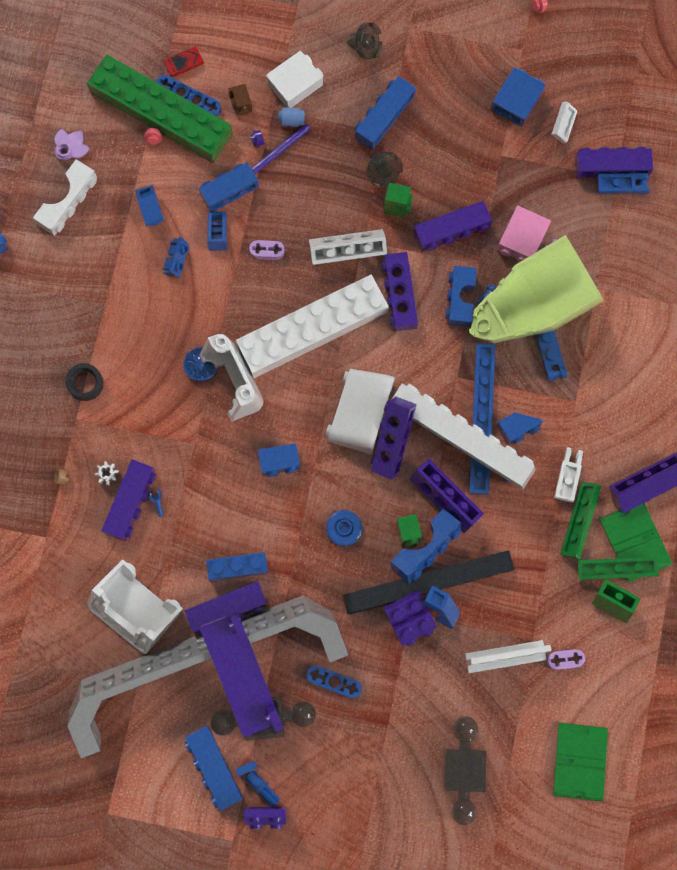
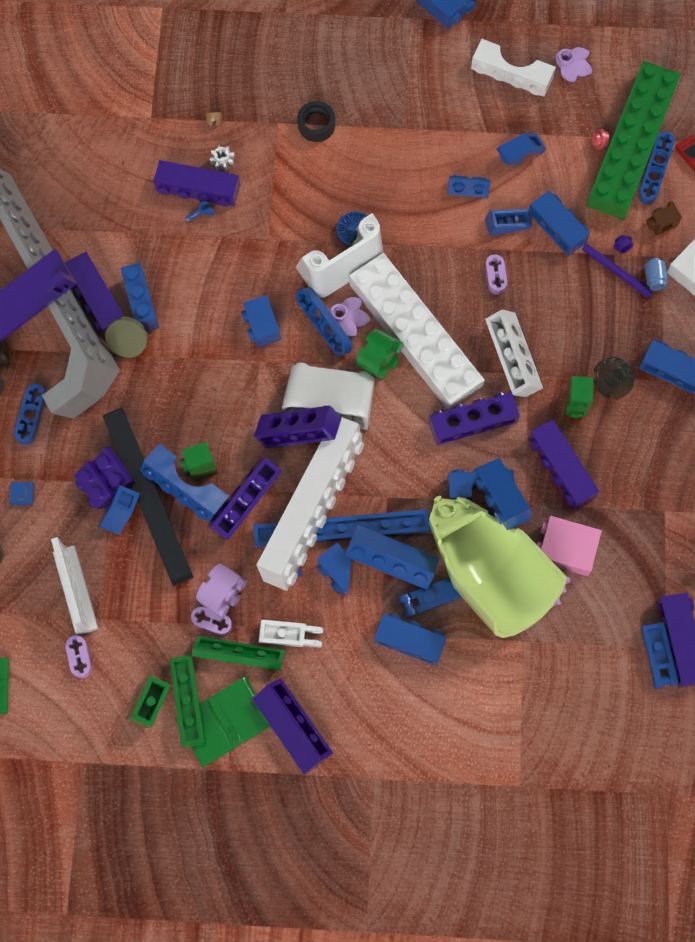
camera: 85 degrees right, 5 degrees down
white windscreen [87,559,183,654] -> none
blue wheel [326,510,362,546] -> none
none -> blue tile [10,482,34,505]
none -> olive tile [105,317,148,358]
none -> lavender beam [191,607,233,636]
none -> lavender brick [196,563,247,618]
none -> blue beam [296,287,352,356]
none -> lavender plate [330,297,370,337]
none -> blue brick [345,525,439,590]
none -> green brick [356,329,404,380]
none -> blue brick [374,613,447,666]
none -> blue brick [474,457,531,530]

